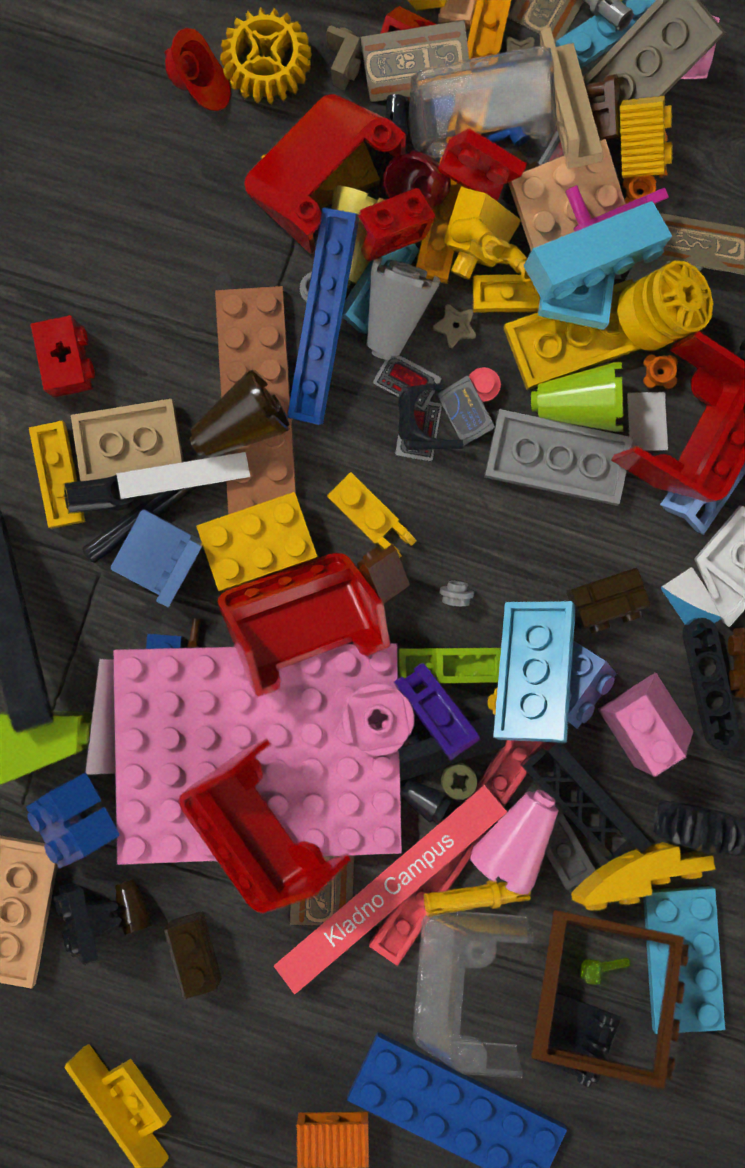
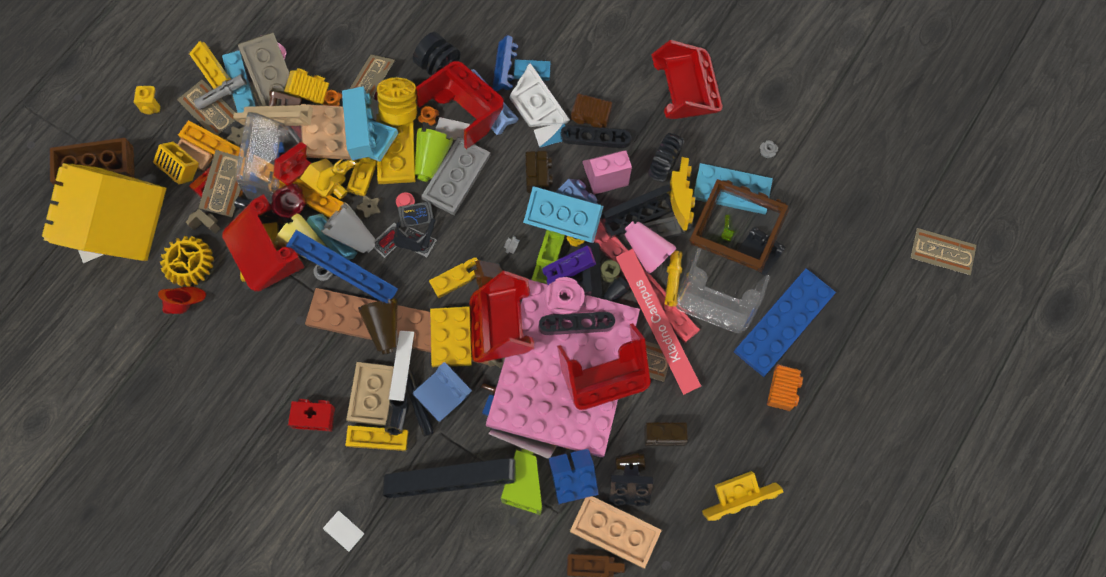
camera: 75 degrees left, 15 degrees down
red bracket [358,188,436,262] -> none
dark pink piece [565,185,669,232] -> none
none -> black beam [538,312,615,335]

